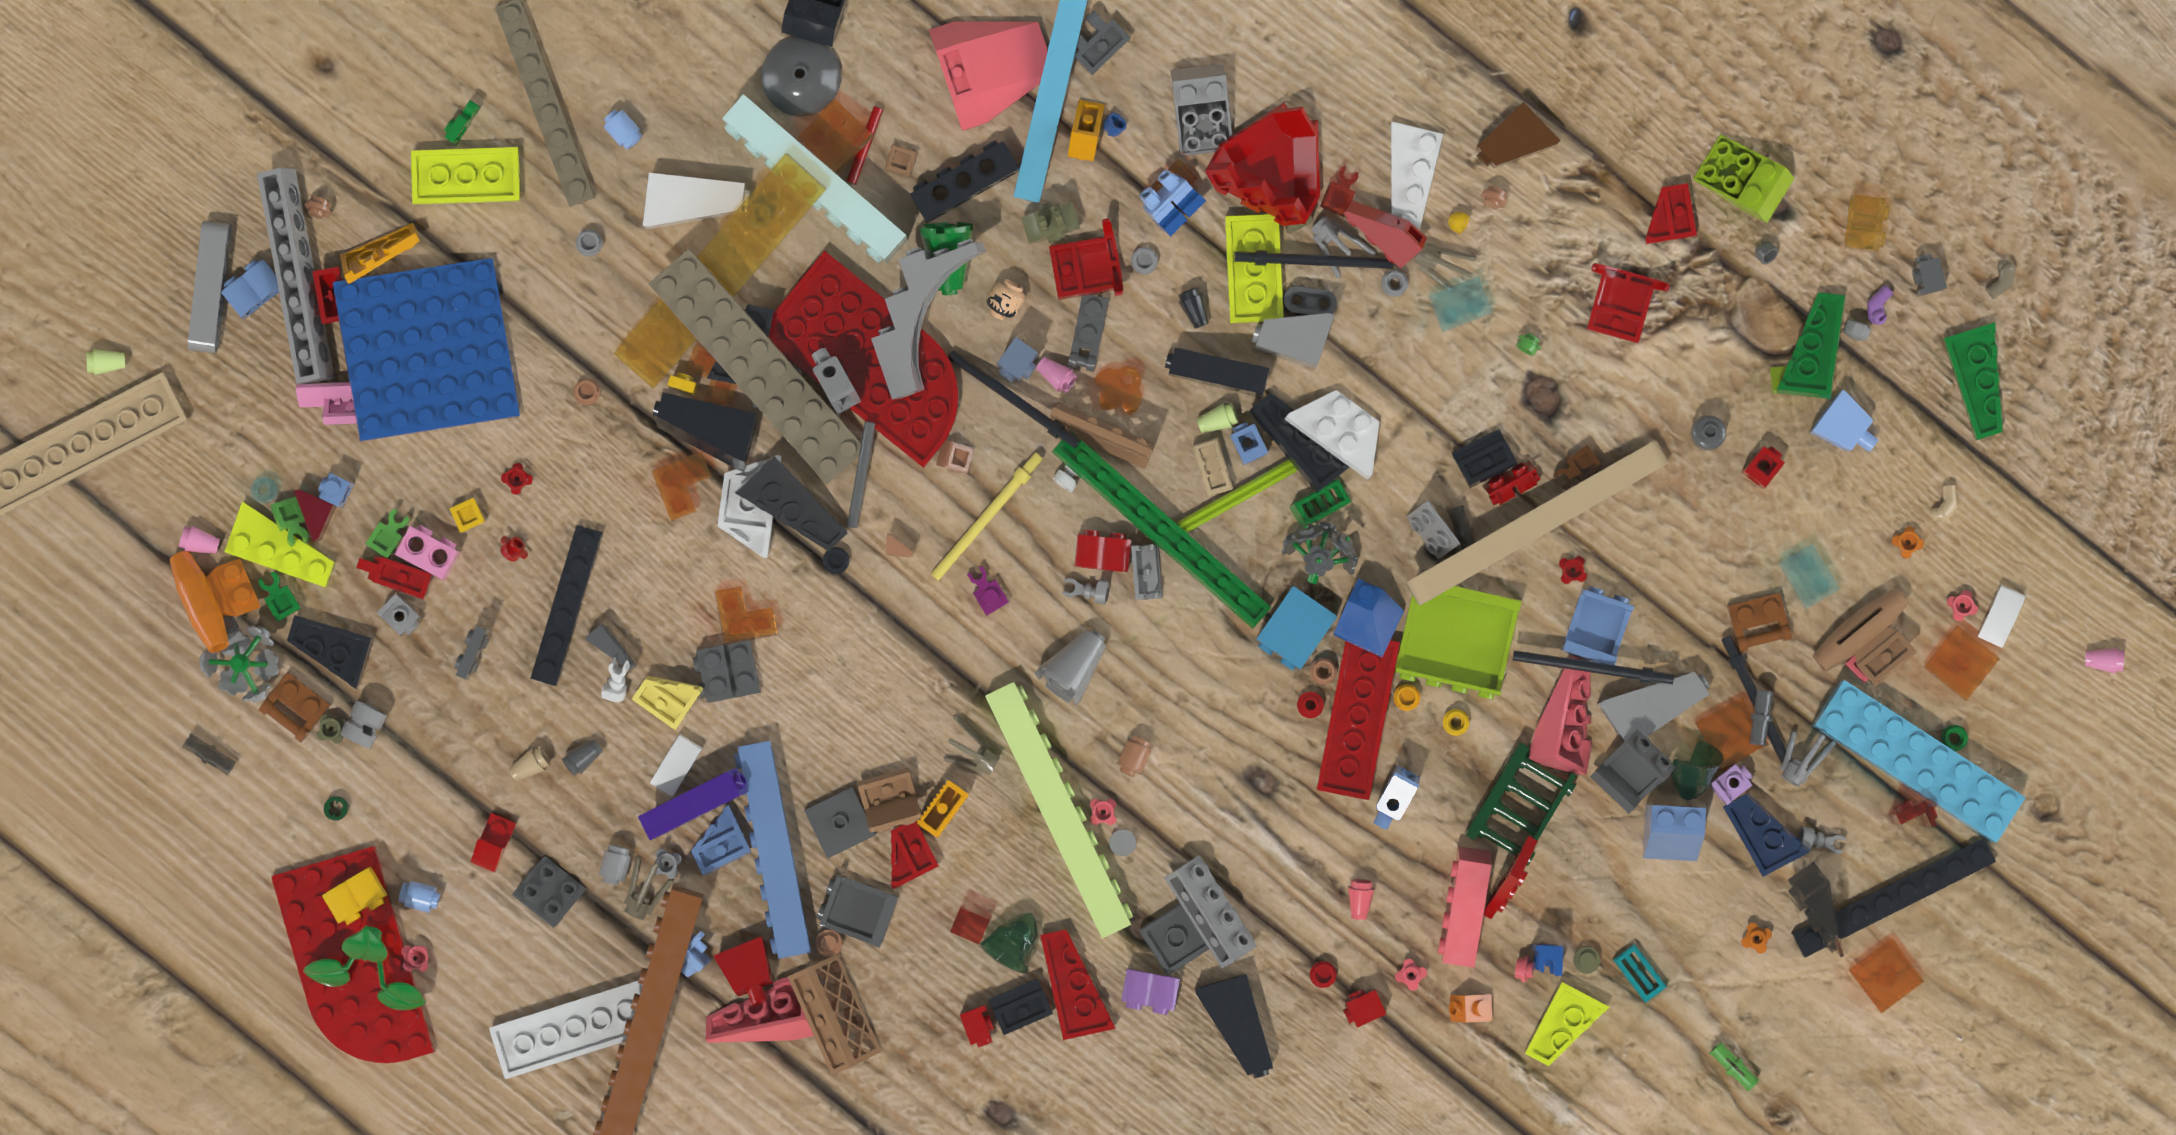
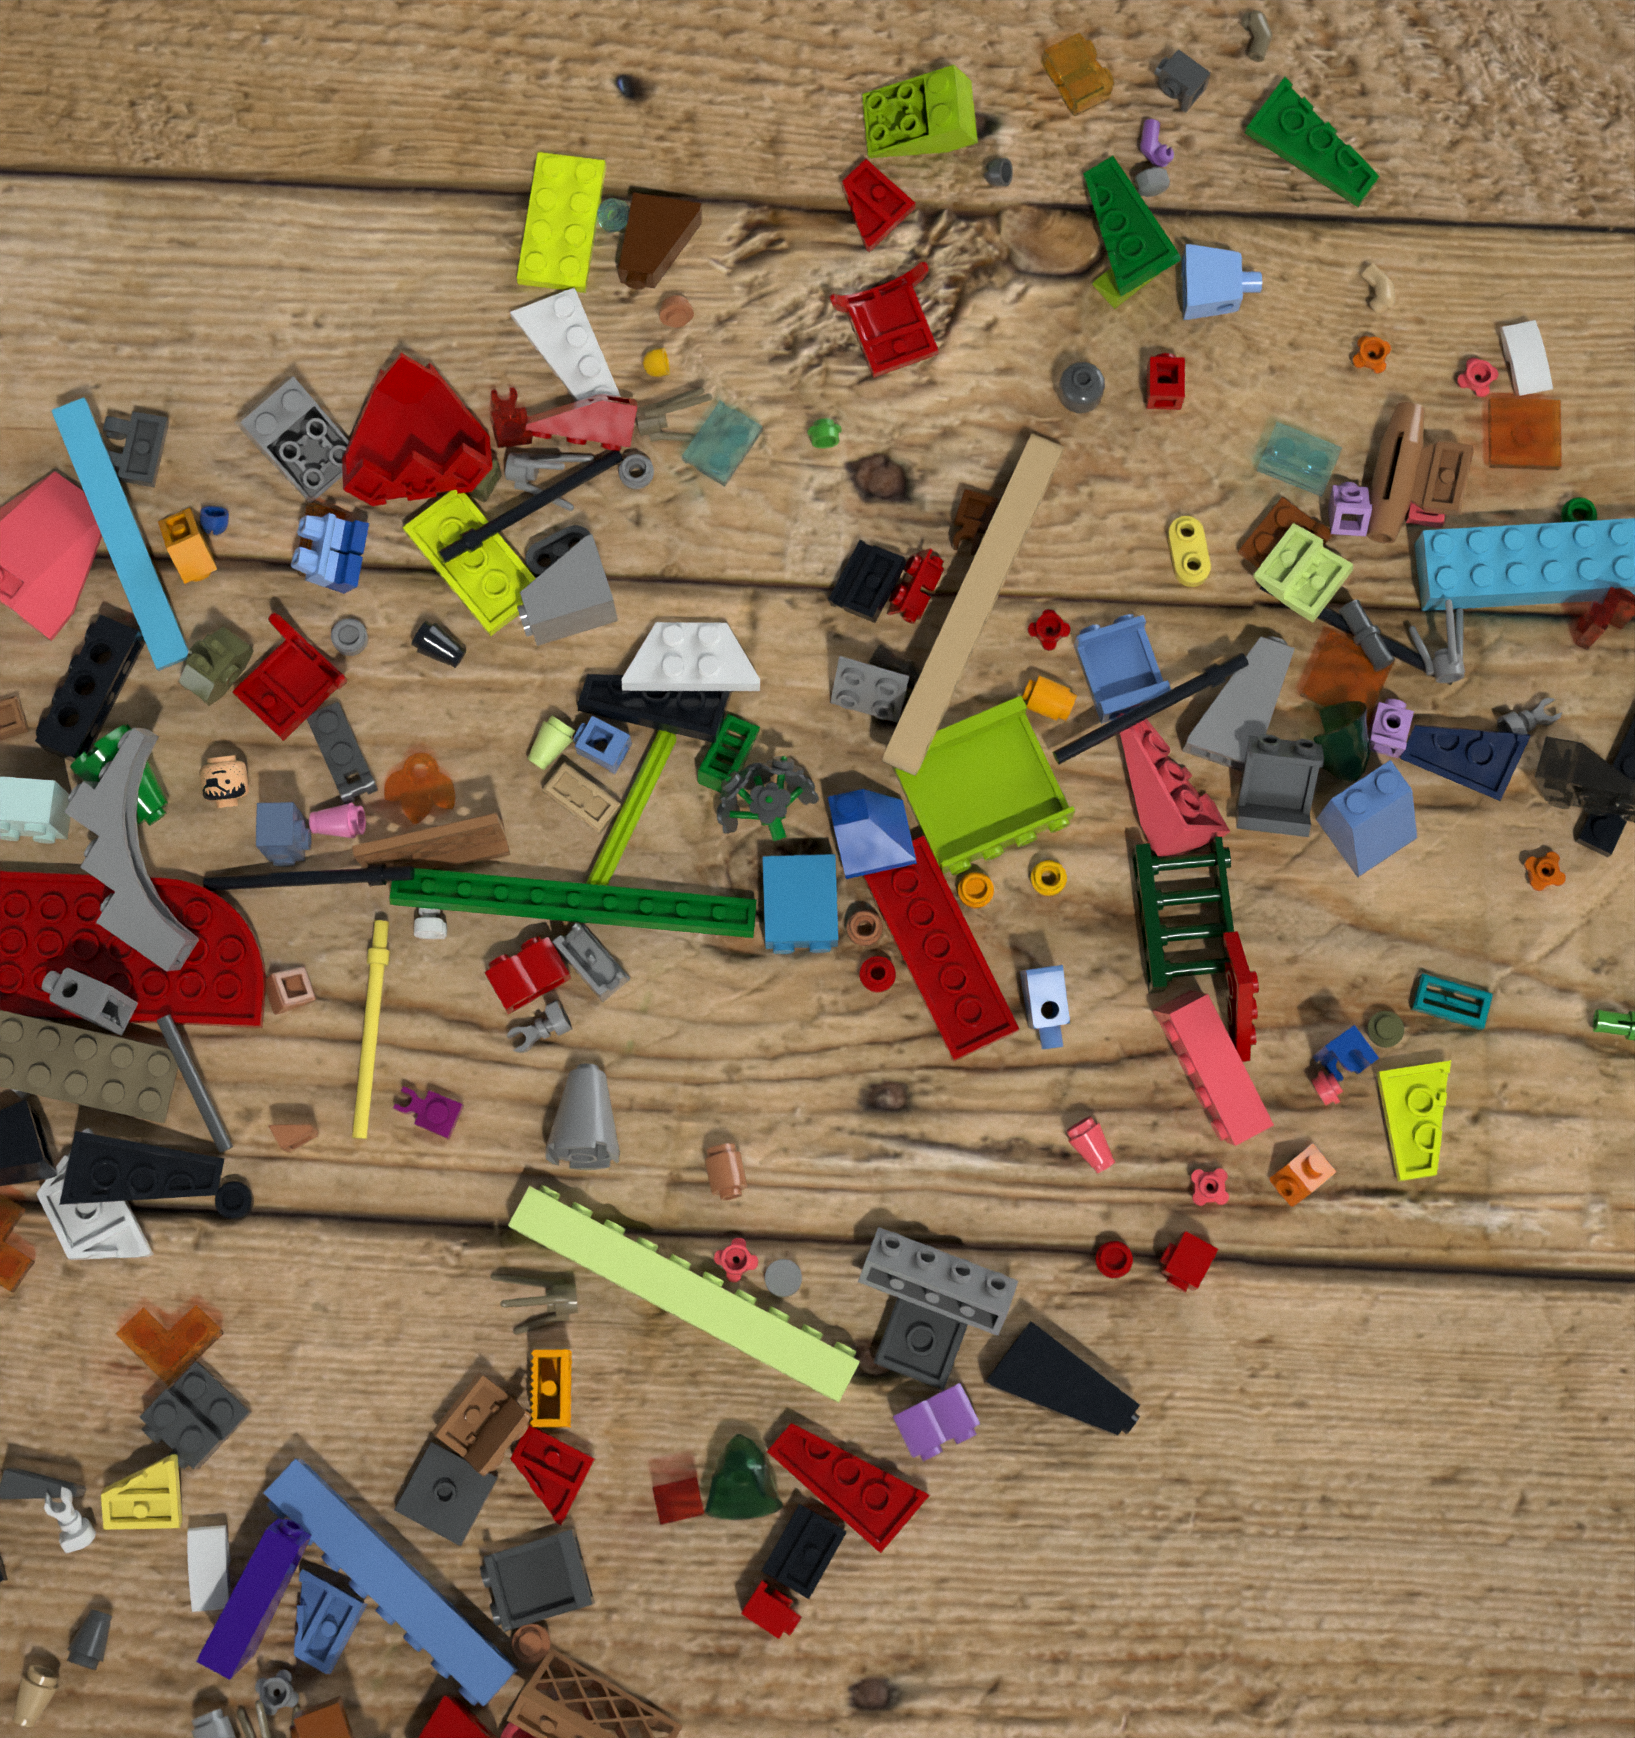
camera: 40 degrees left, 10 degrees down
black slope [1165,348,1270,398] -> none
none -> neon yellow plate [517,152,606,293]
none -> clear light blue plate [597,198,630,233]
none -> light orange brick [1022,675,1077,721]
none -> light yellow plate [1167,516,1211,587]
none -> yellowish green slope [1254,523,1353,623]
none -> lavender brick [1328,482,1372,536]

